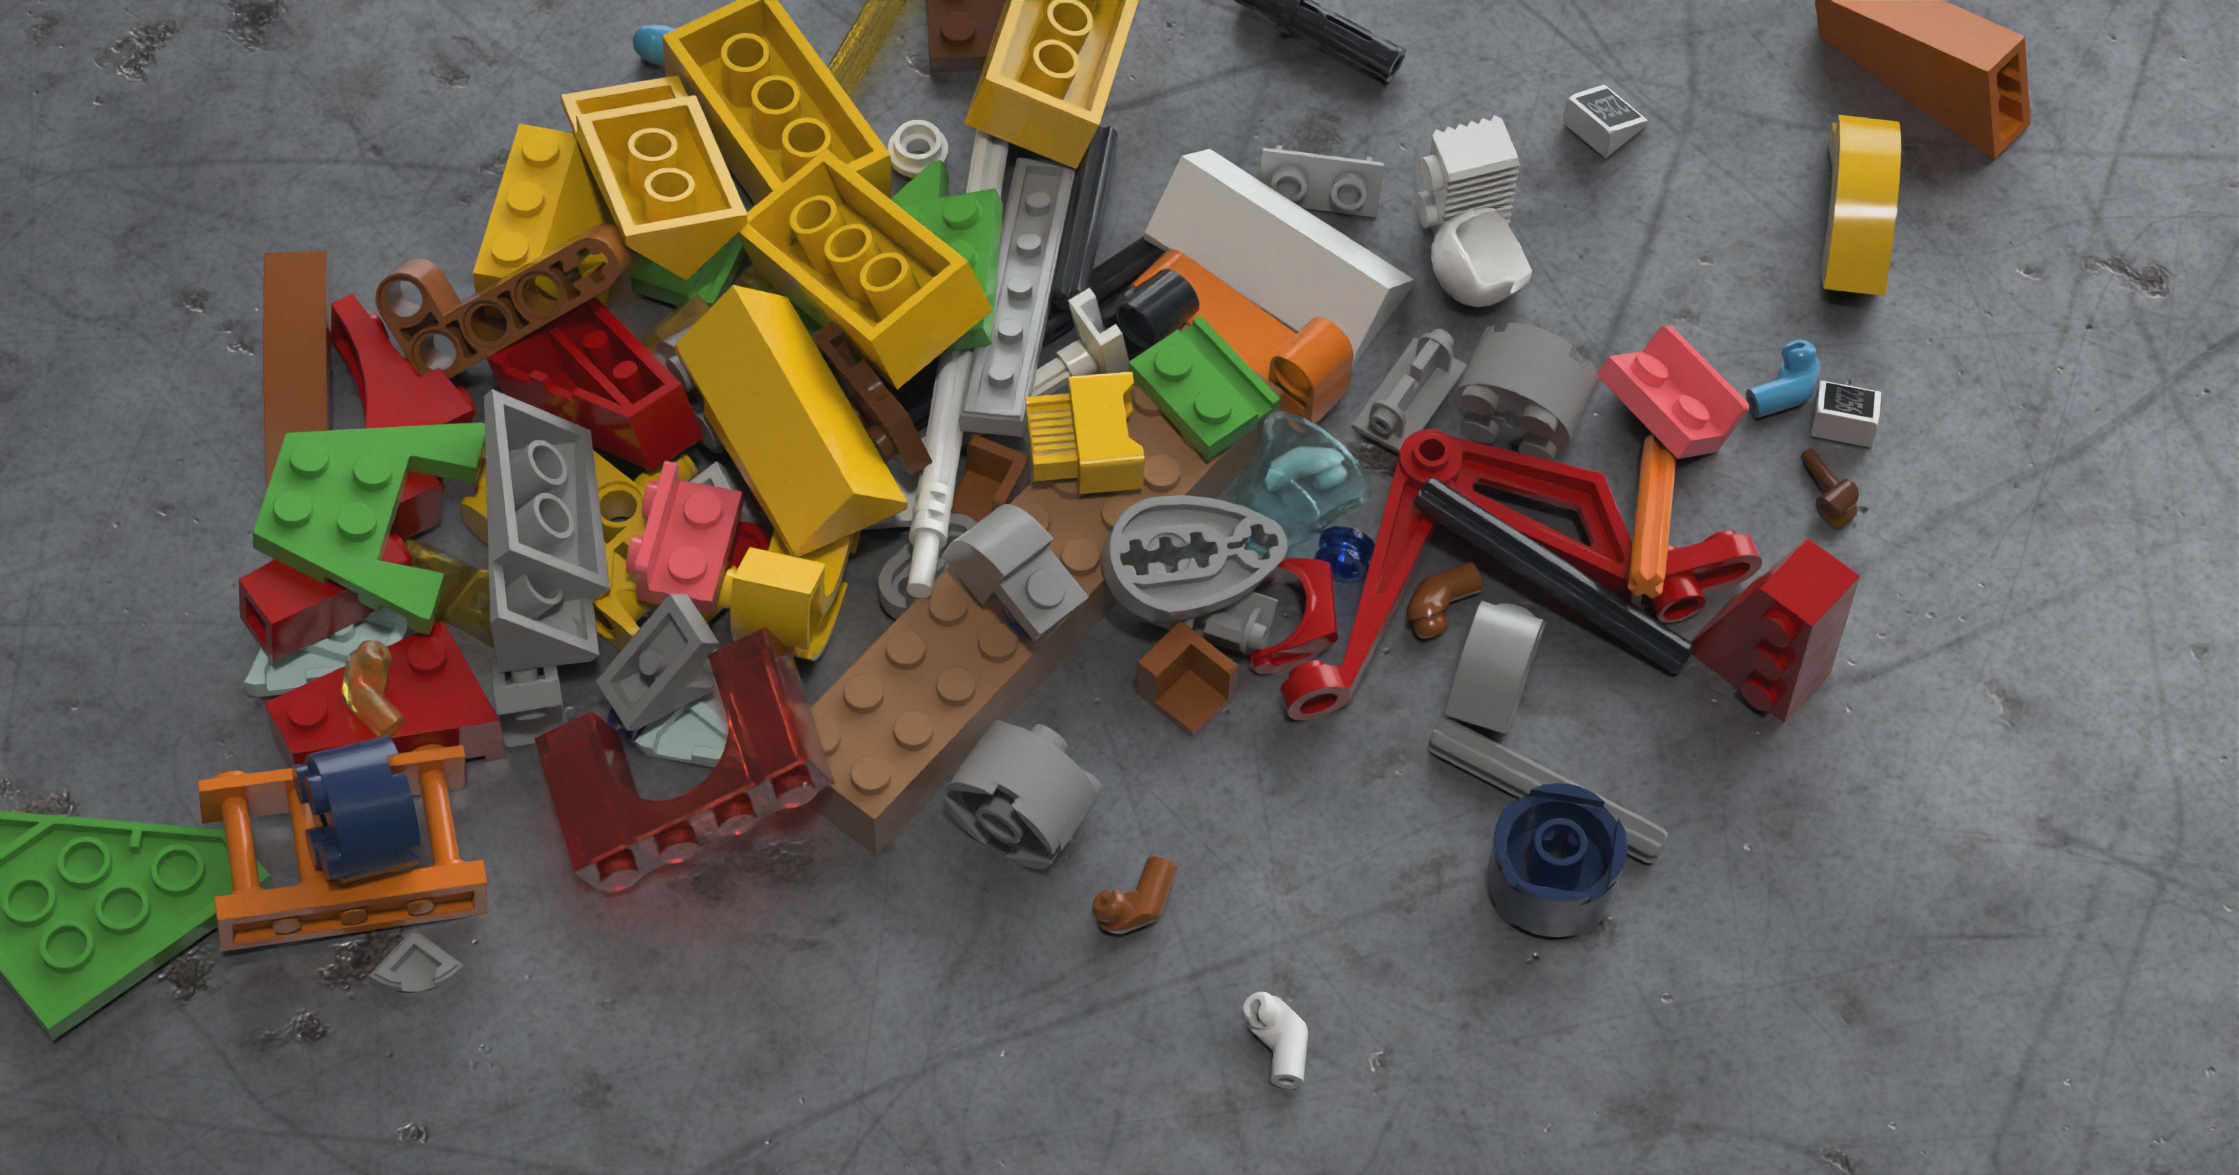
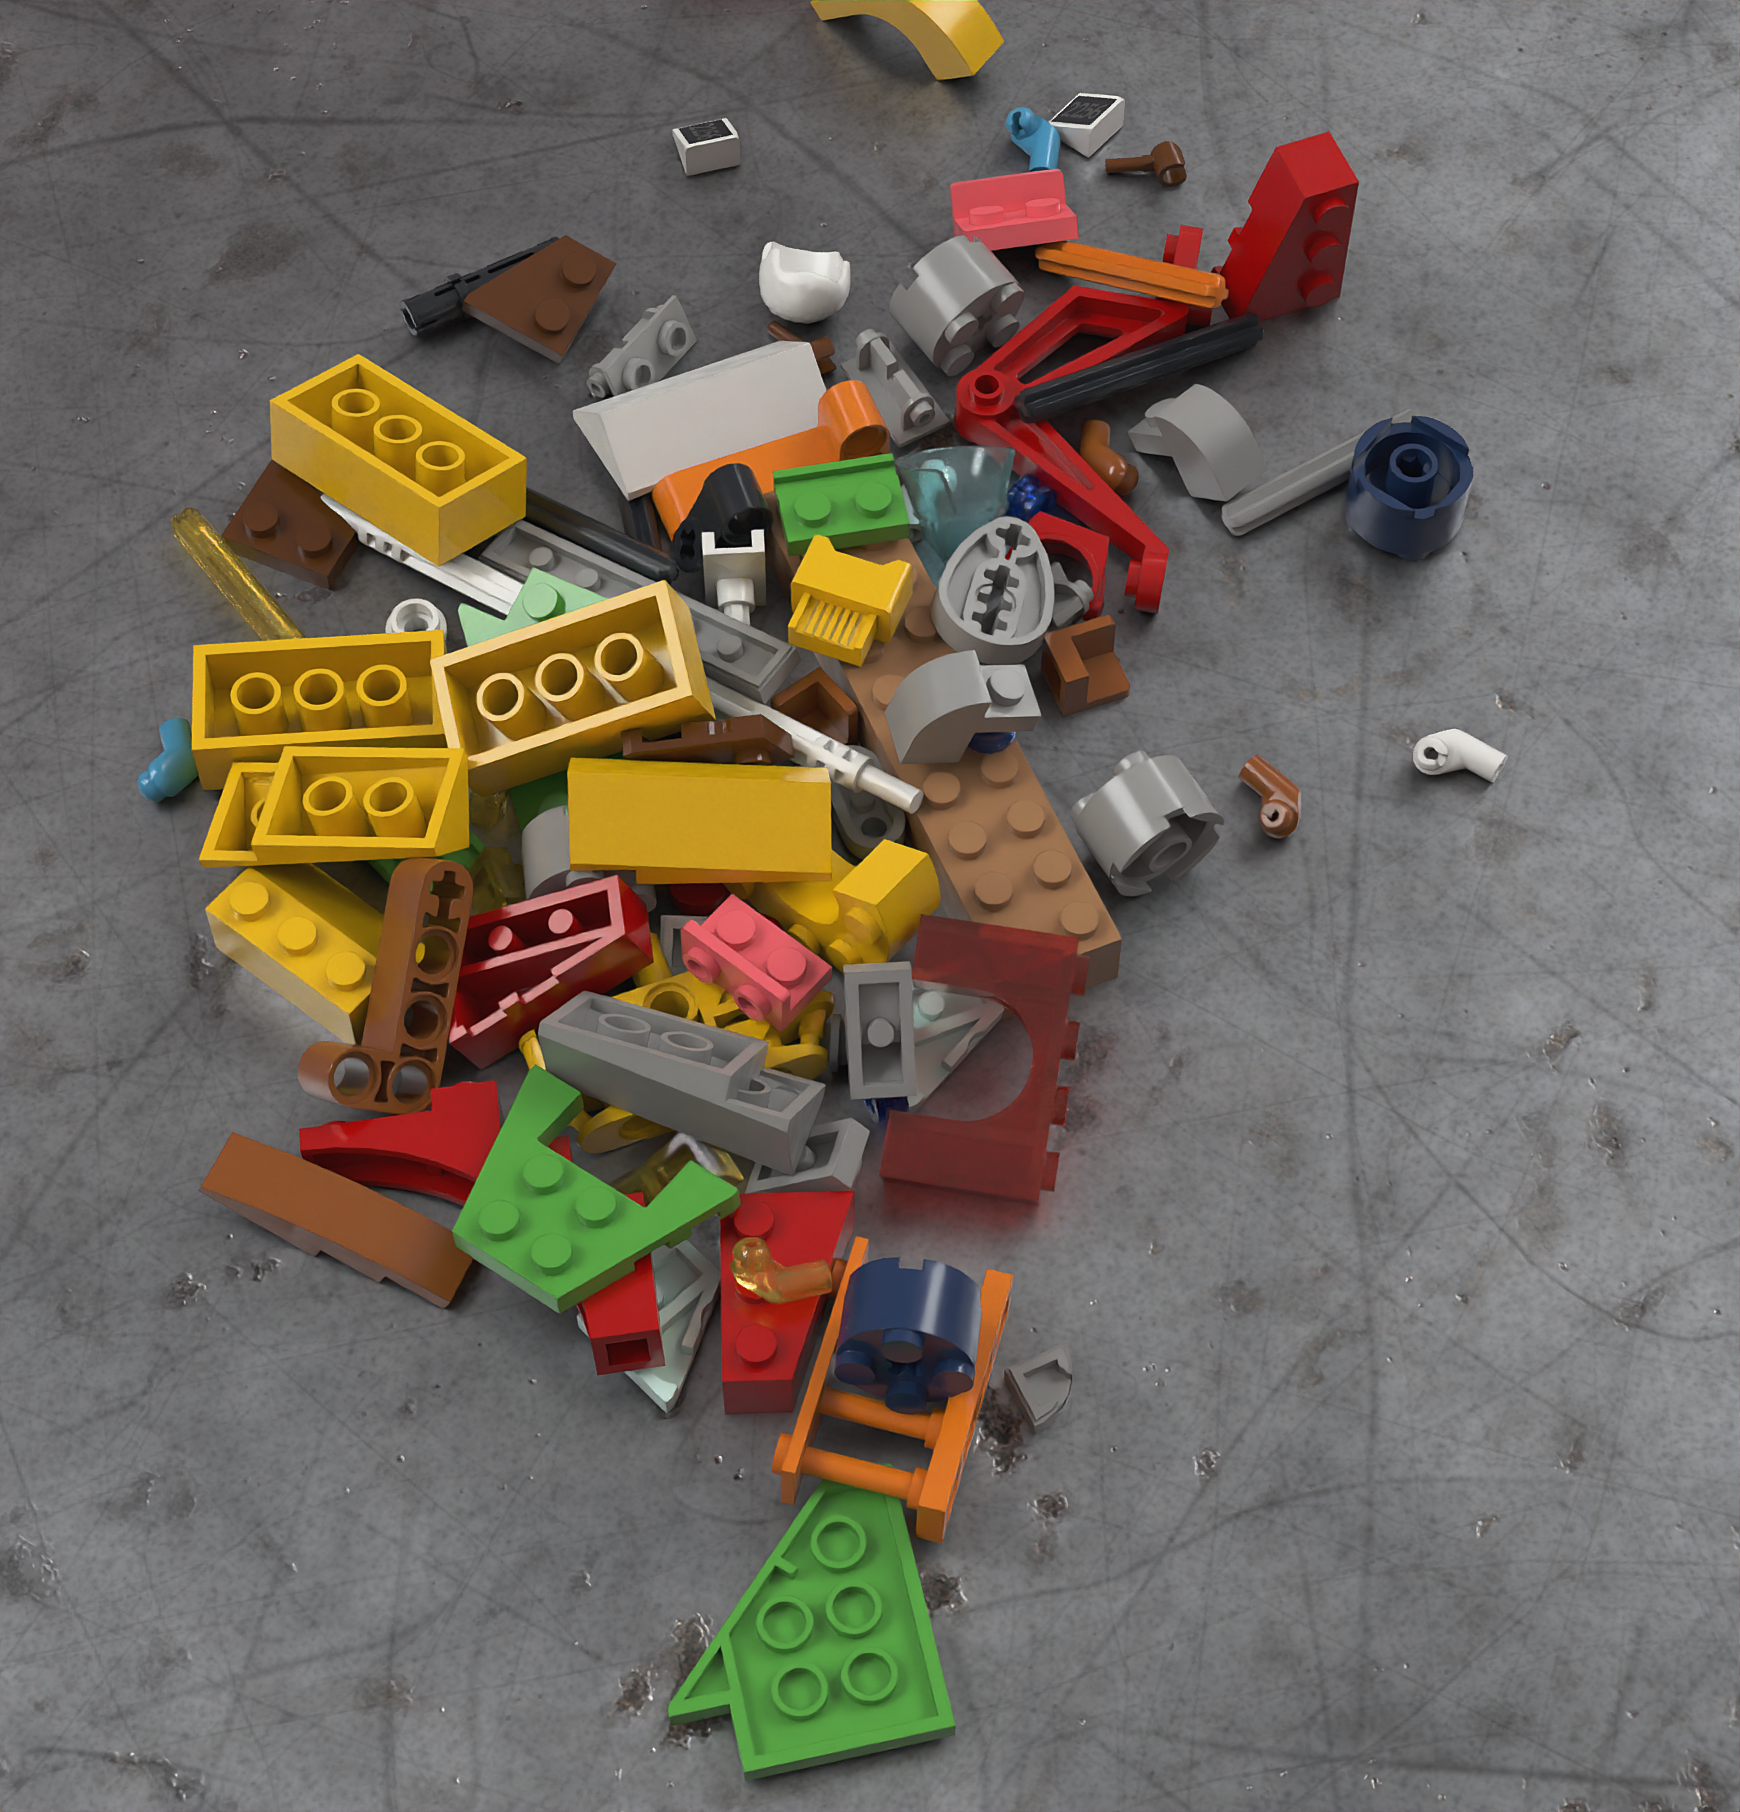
camera: 60 degrees left, 0 degrees up
white brick [1415,115,1520,235] -> none
none -> reddish brown wing [462,235,616,365]
none -> reddish brown hand [767,321,837,375]

